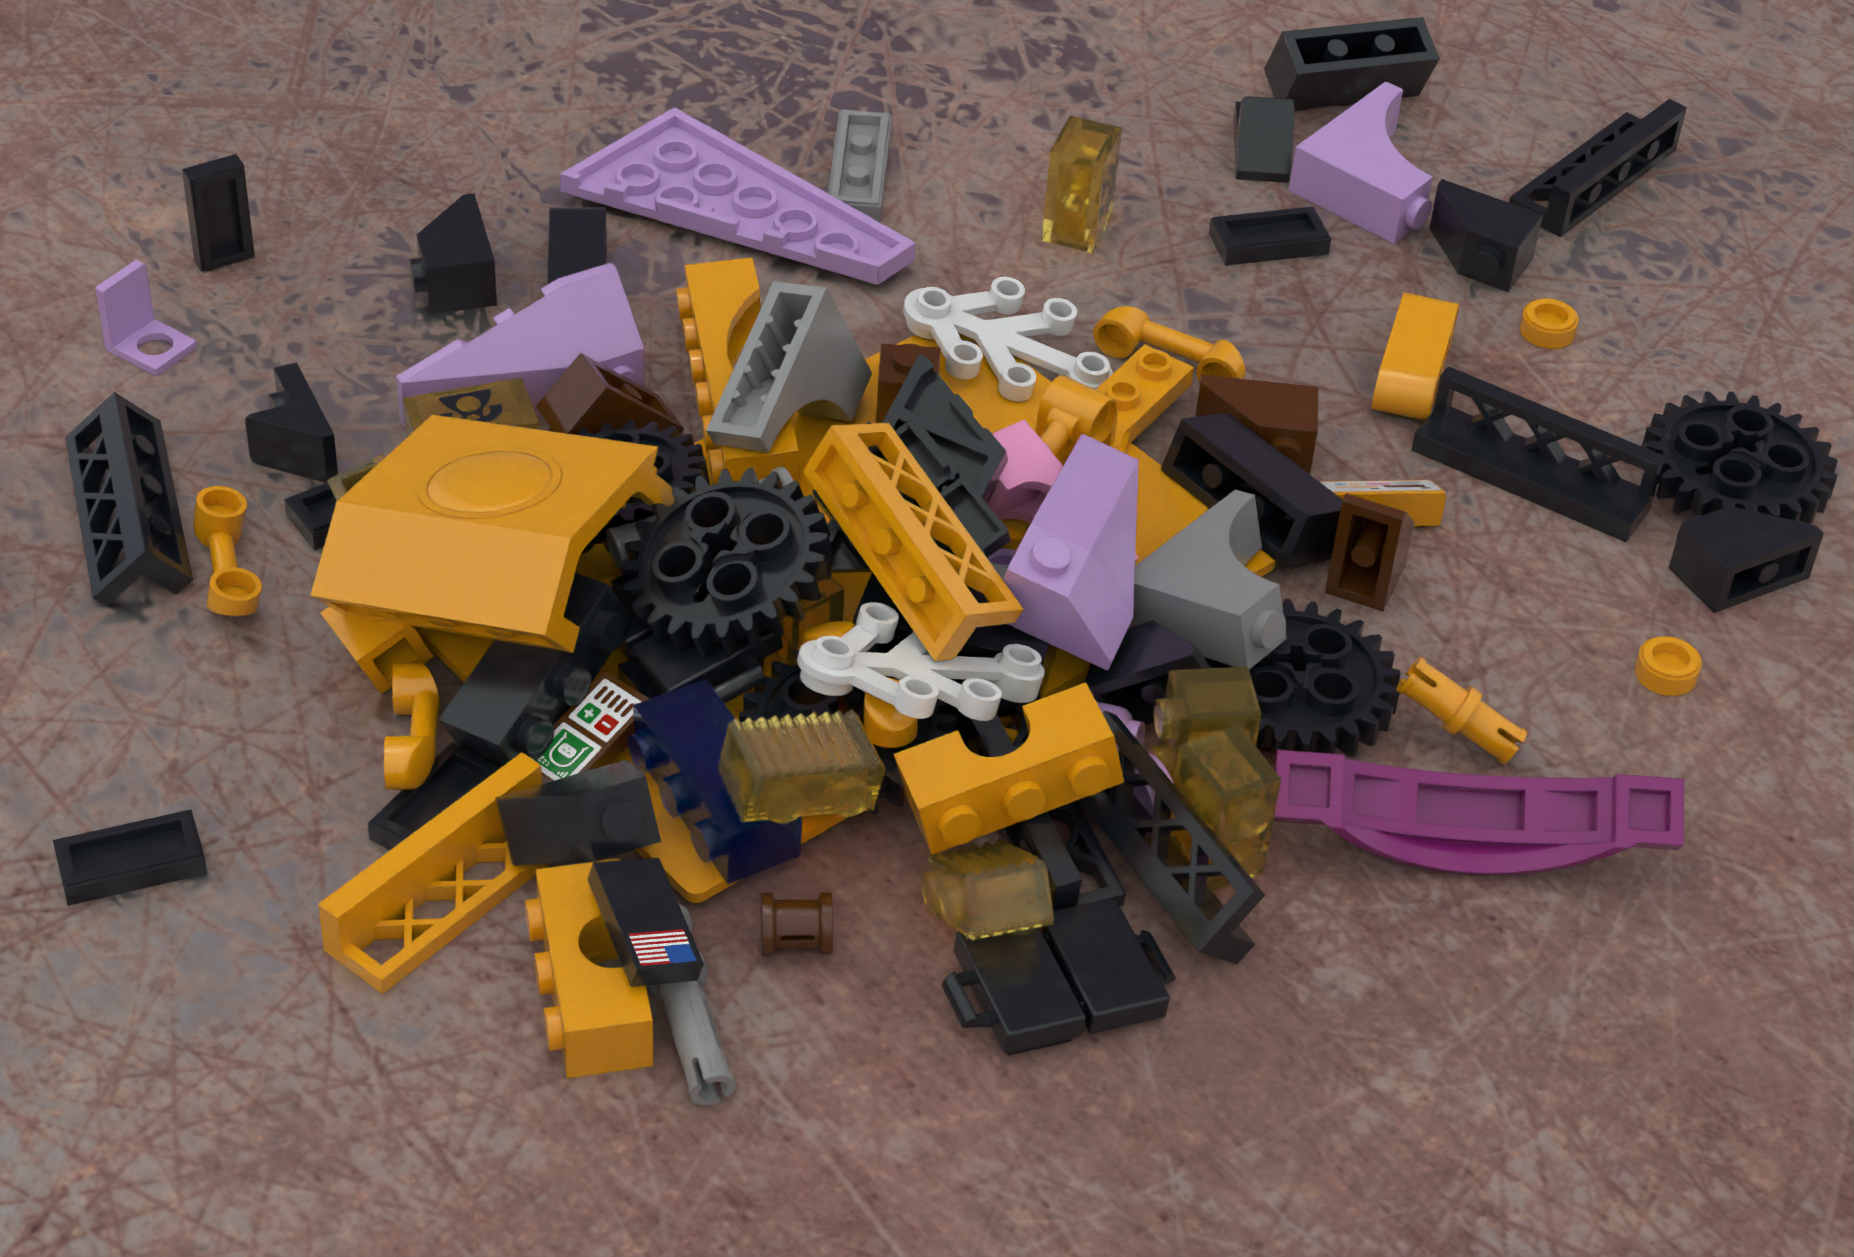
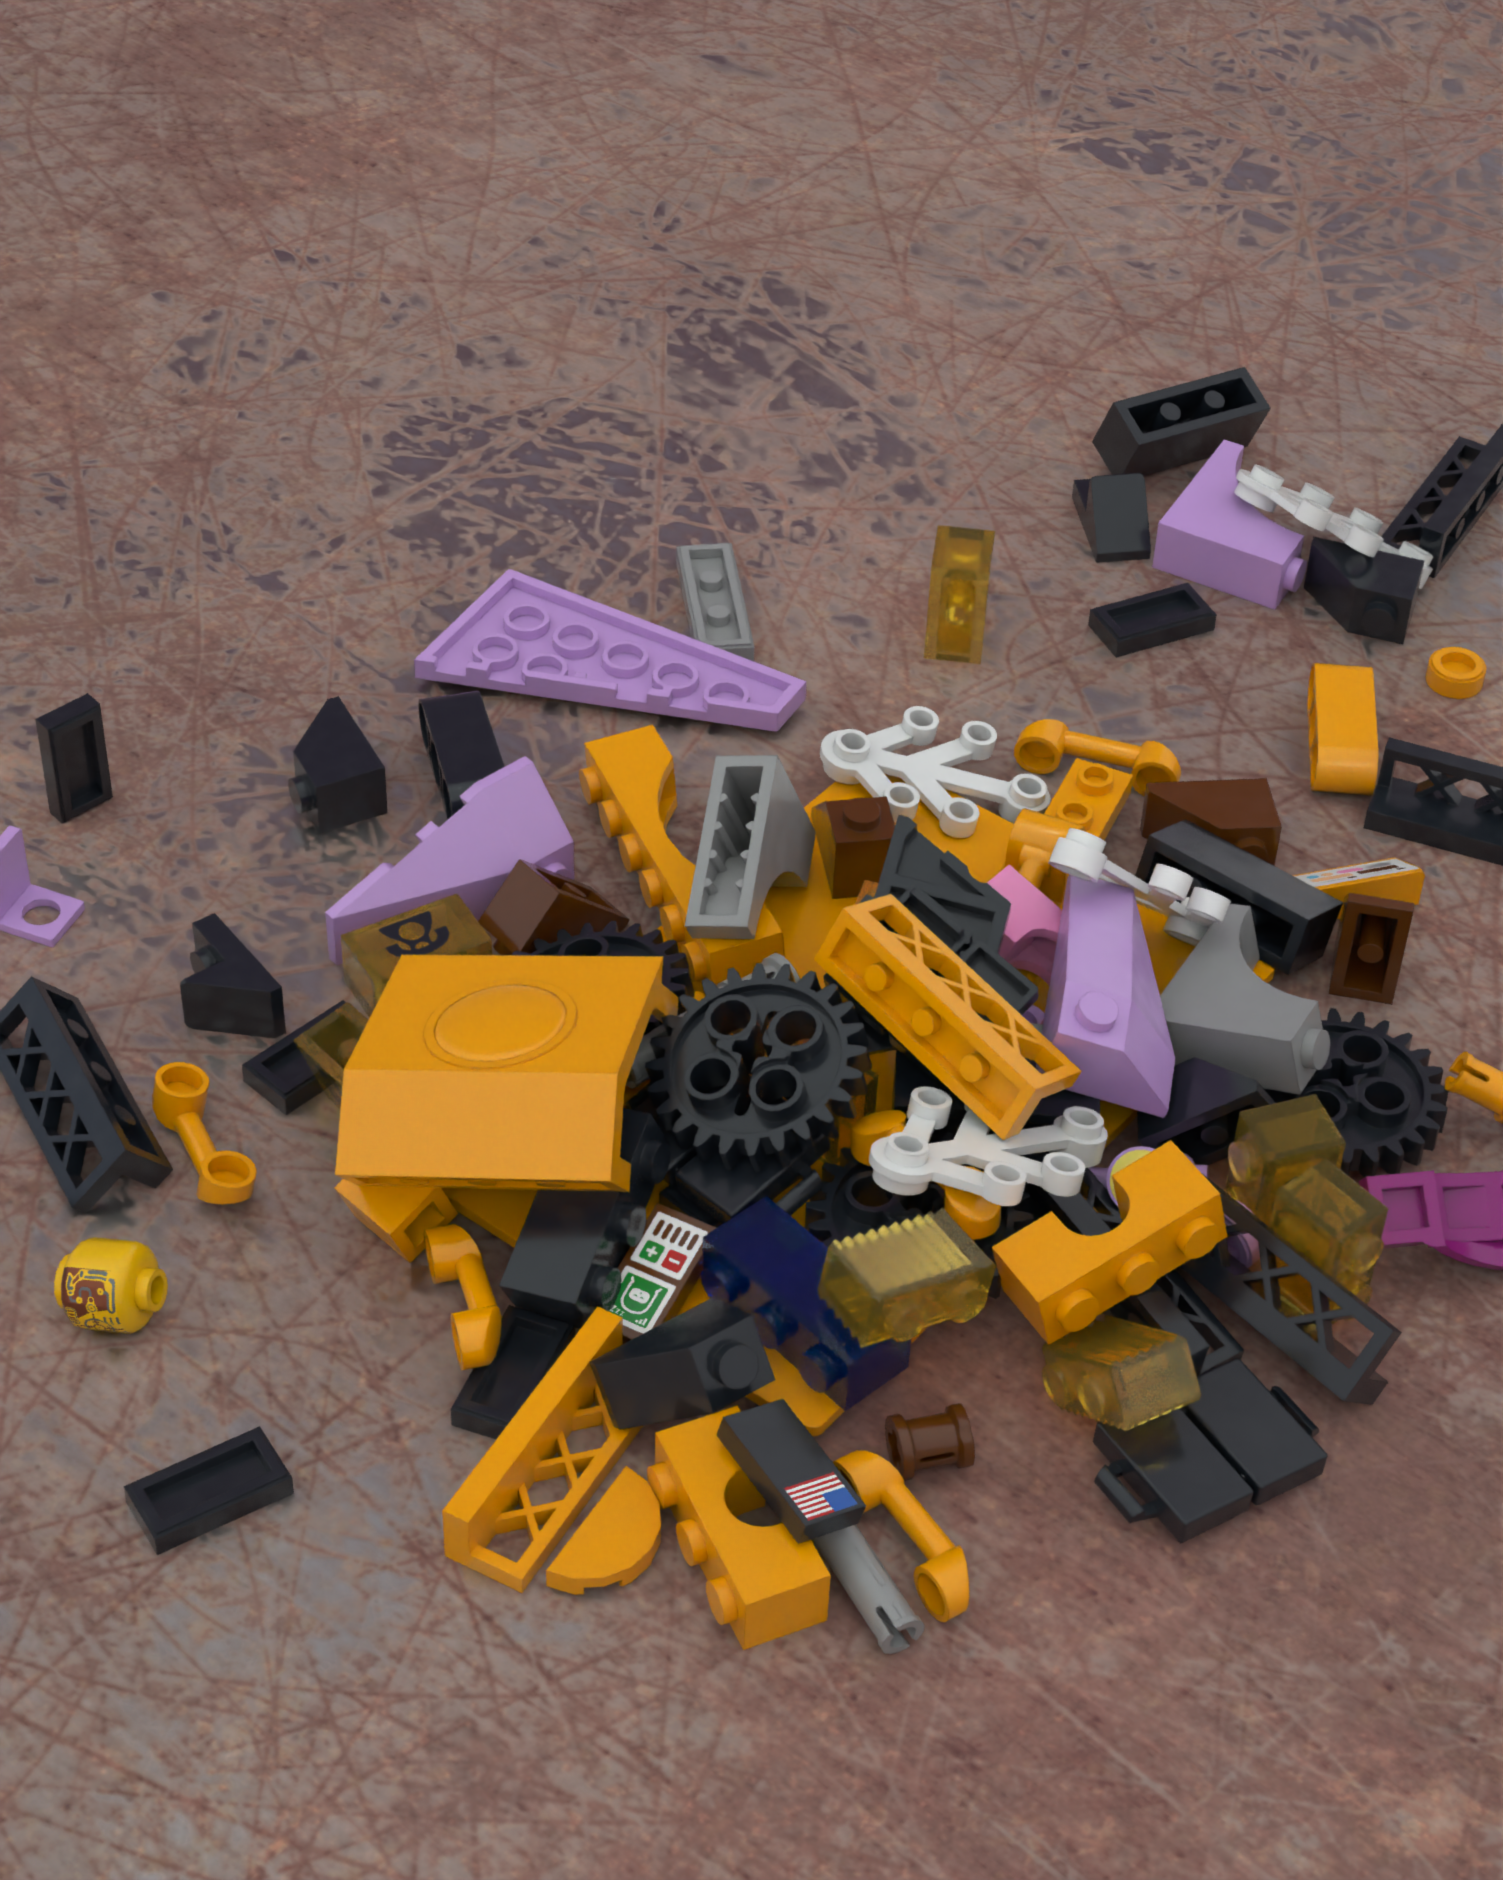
camera: 10 degrees left, 0 degrees up
none -> yellow head [54,1237,168,1334]
none -> light orange tile [546,1466,661,1595]
none -> light orange bar [833,1450,969,1622]
none -> white plant [1048,828,1231,946]
none -> white plant [1234,464,1433,589]

